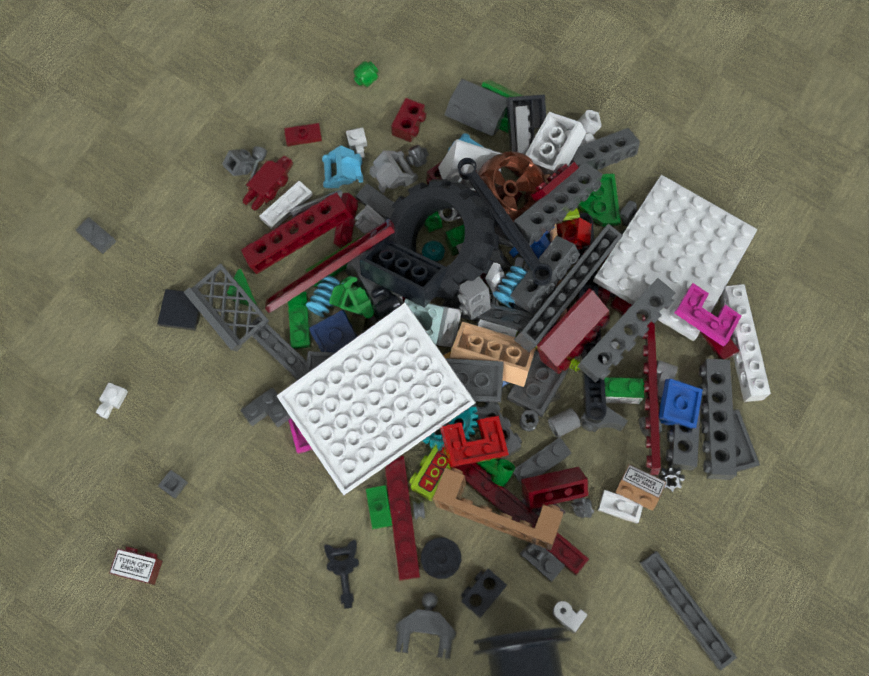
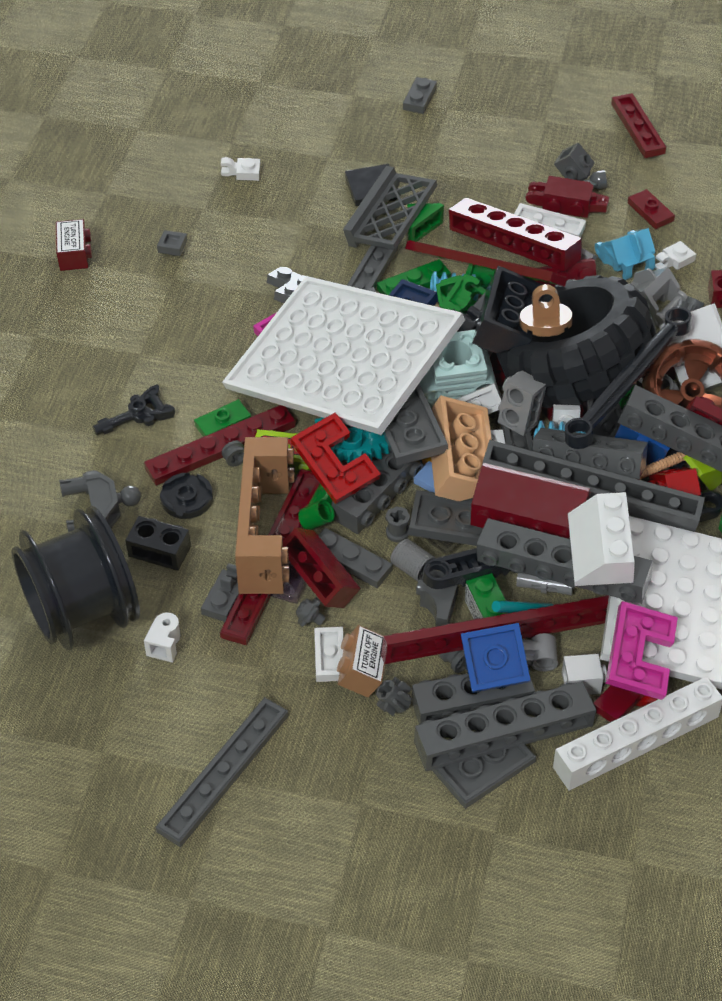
camera: 70 degrees right, 20 degrees down
none -> teal bar [492,601,553,613]
none -> medium nougat tile [520,284,572,337]
none -> white brick [562,654,607,695]
none -> white slope [568,492,635,586]
none -> dark red plate [611,93,666,158]

